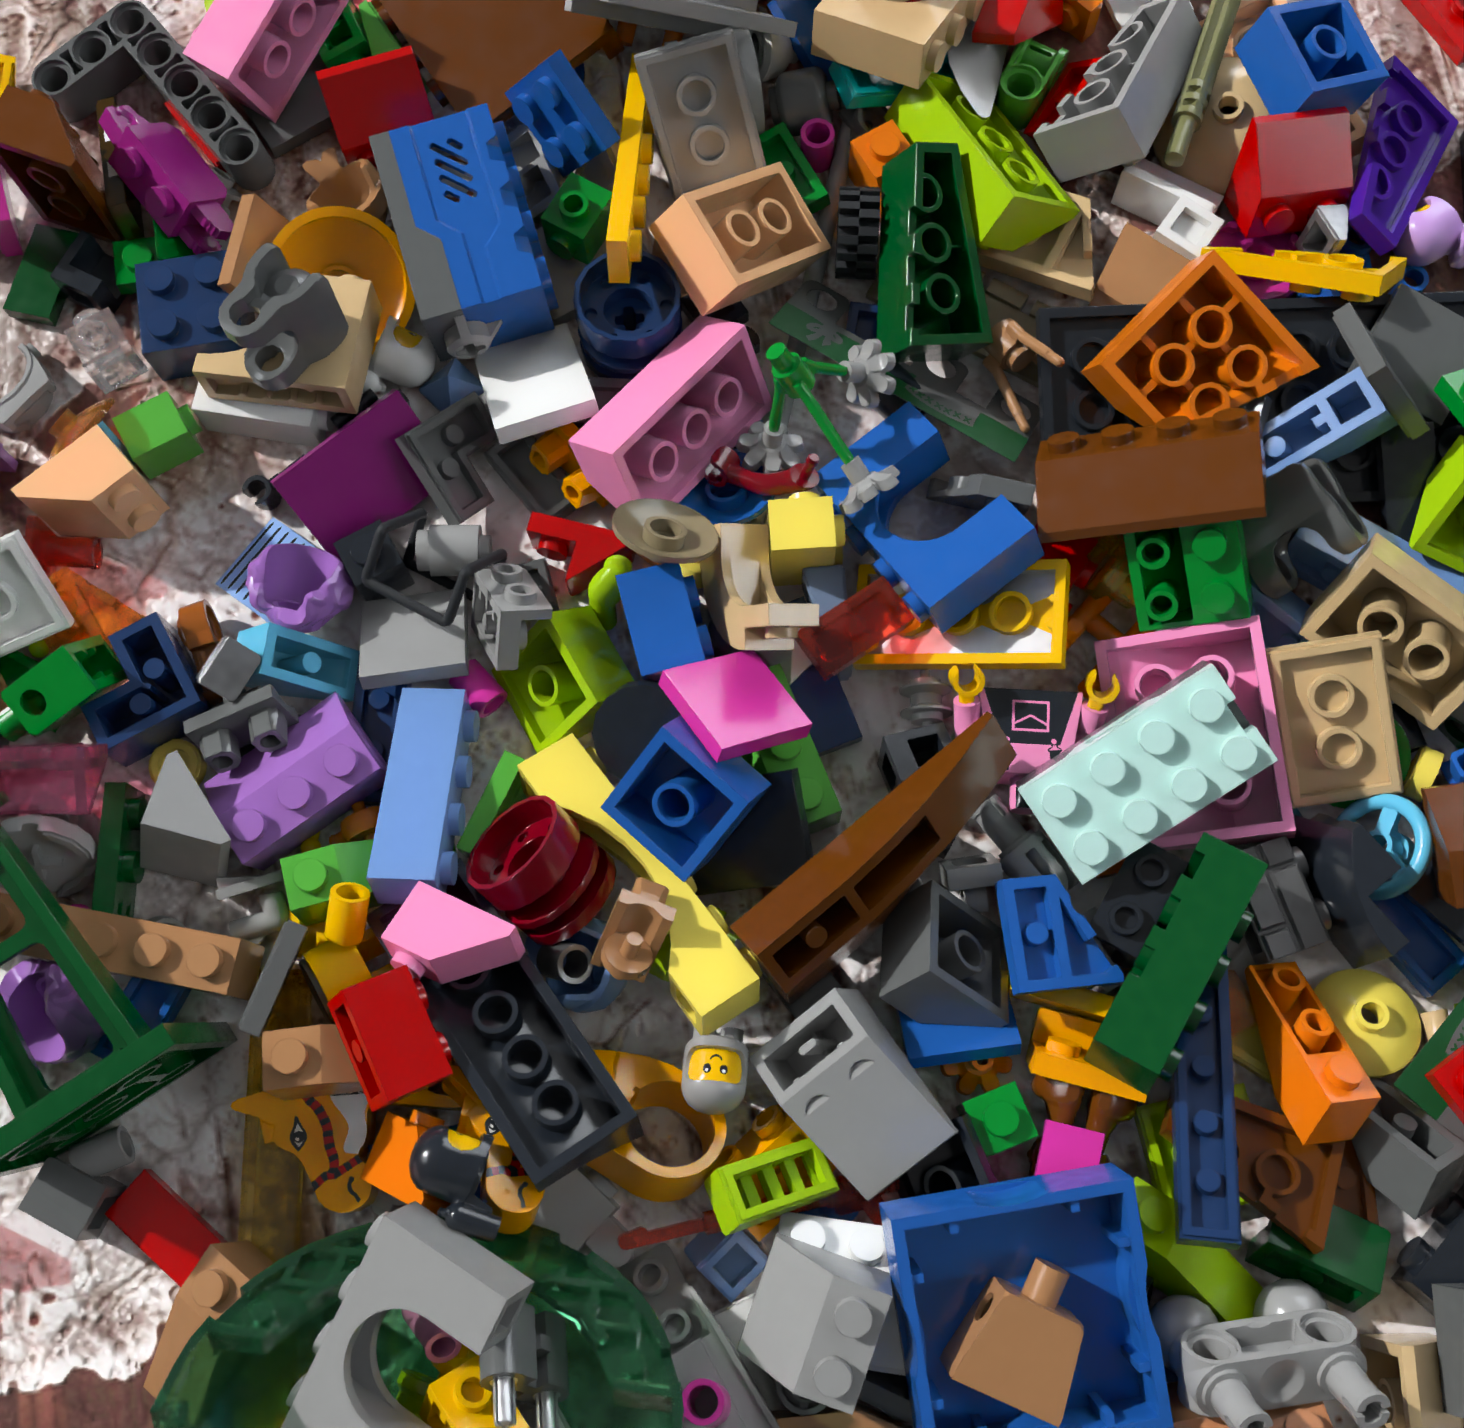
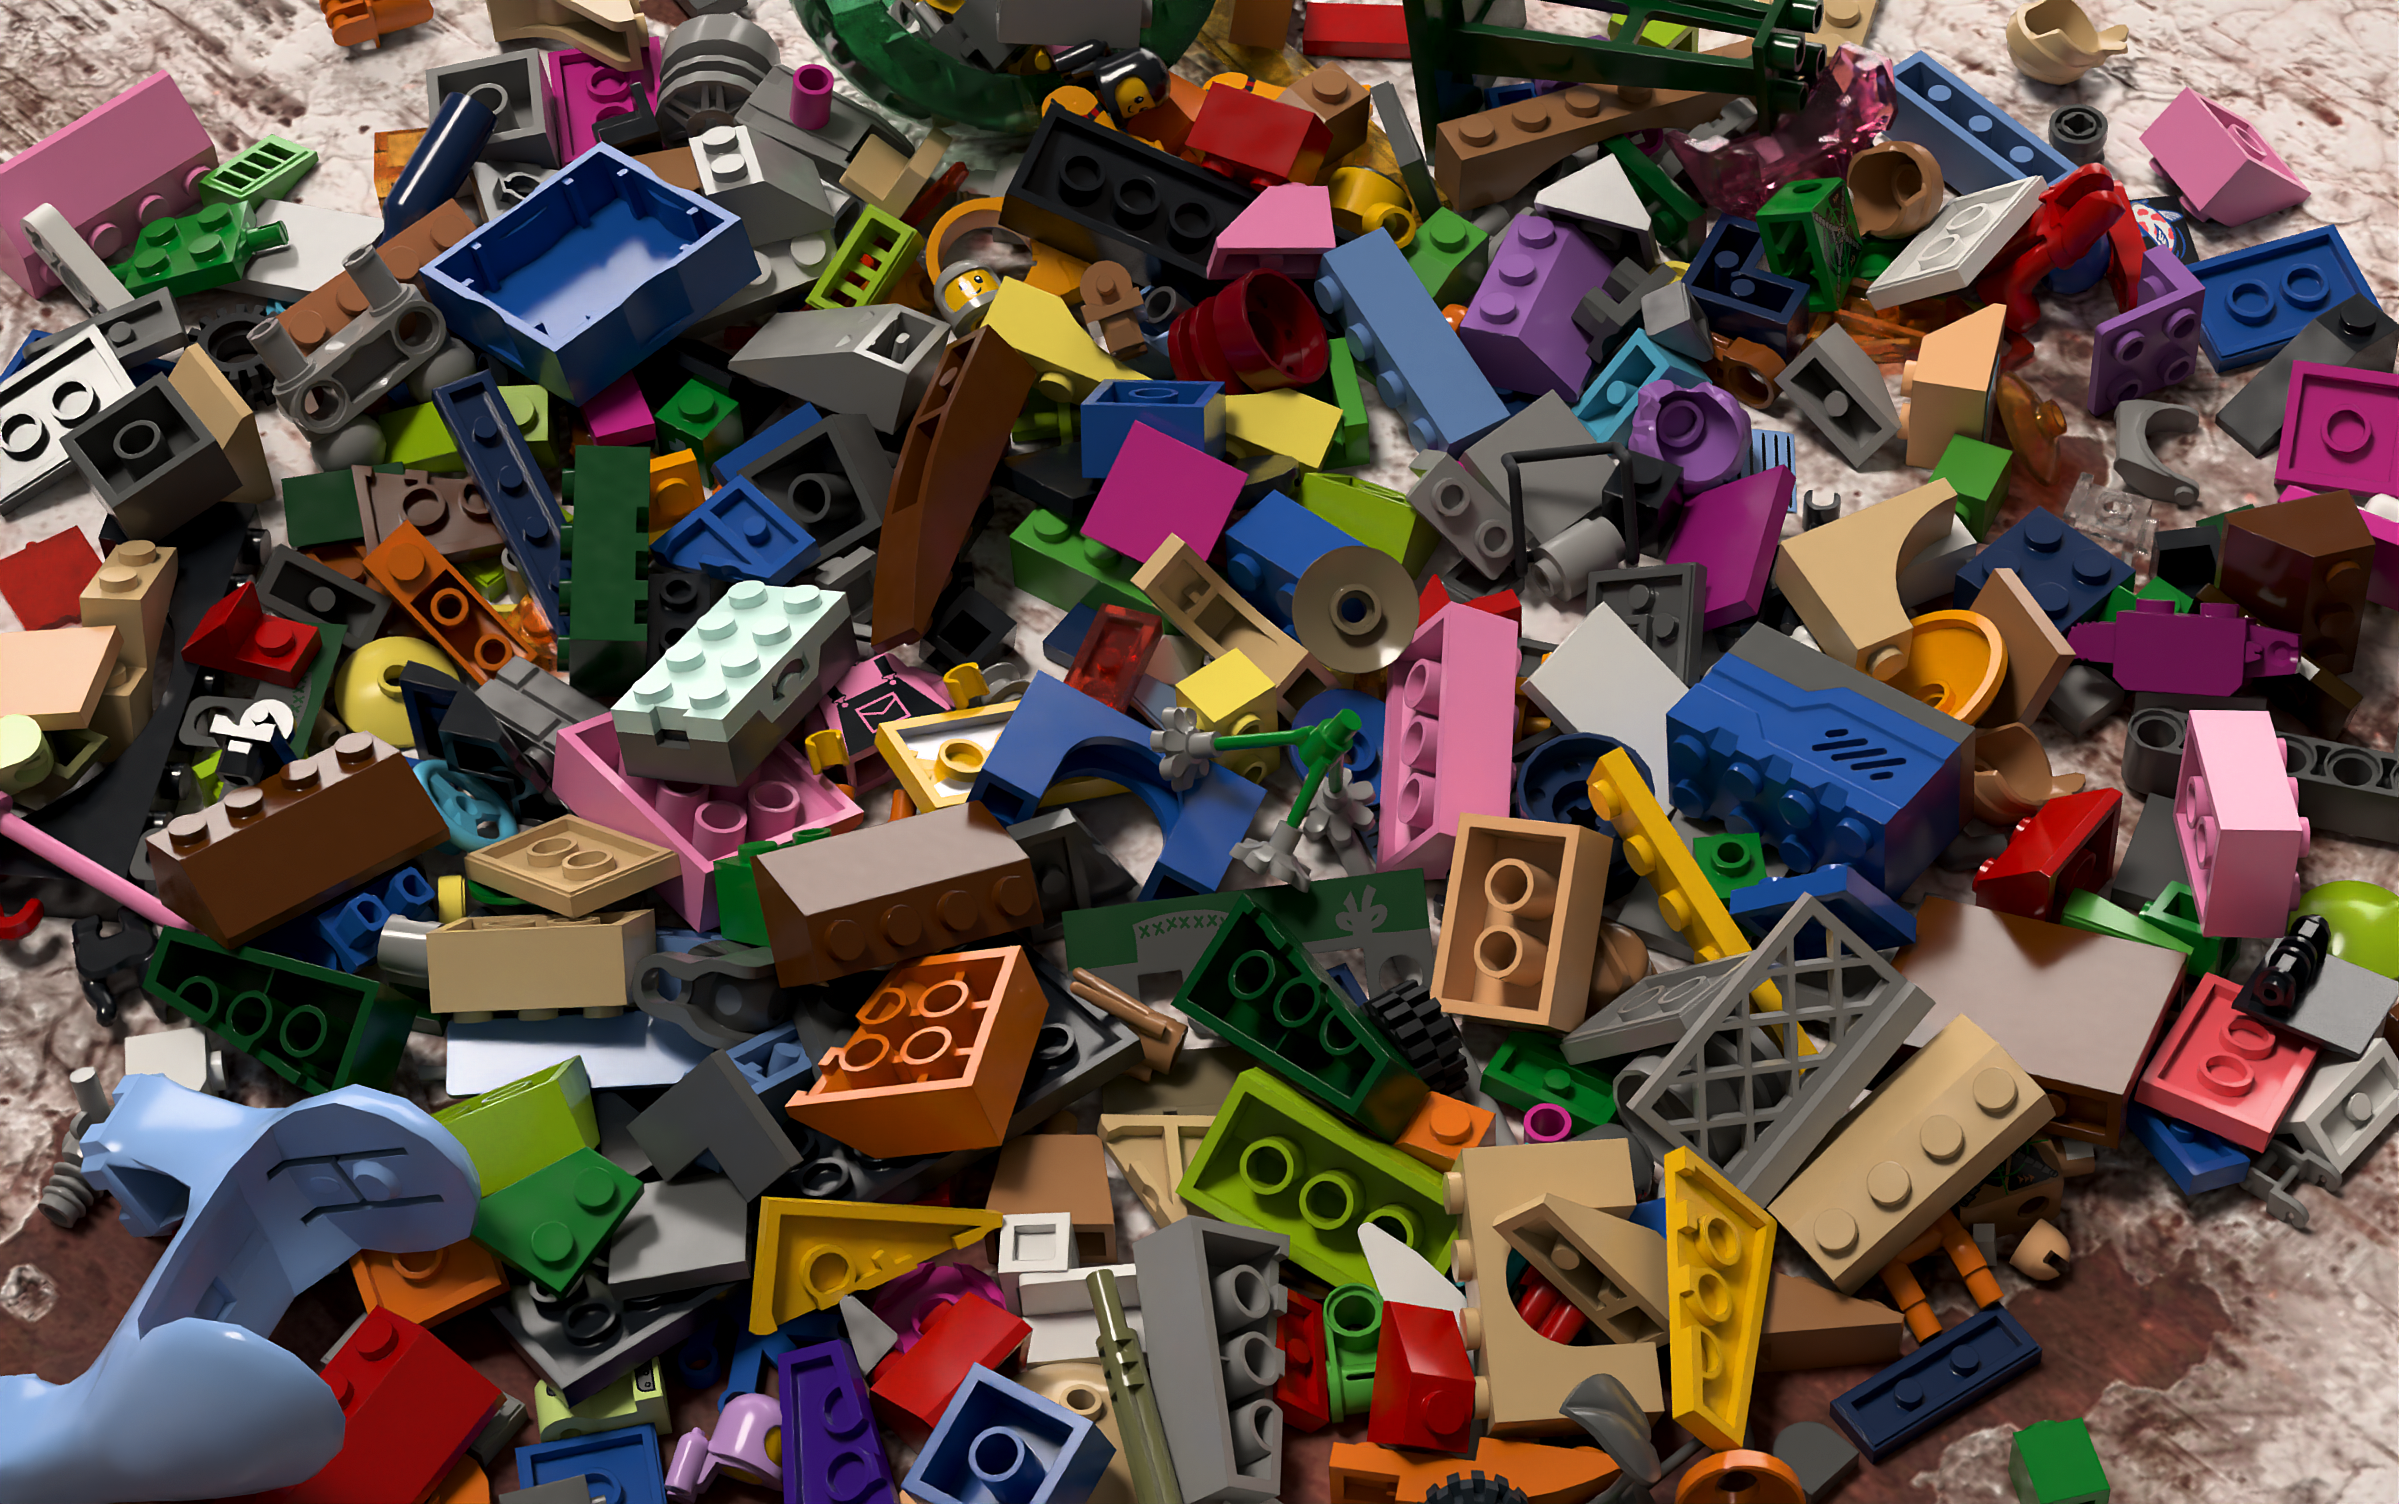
camera: 145 degrees right, 25 degrees down
dark grey piece [218,243,349,391] -> none
dark red piece [705,446,820,496] -> none
medium nougat torso [939,1257,1084,1427] -> none
none -> tan panel [839,125,953,220]
none -> light grey slope [1774,322,1902,468]

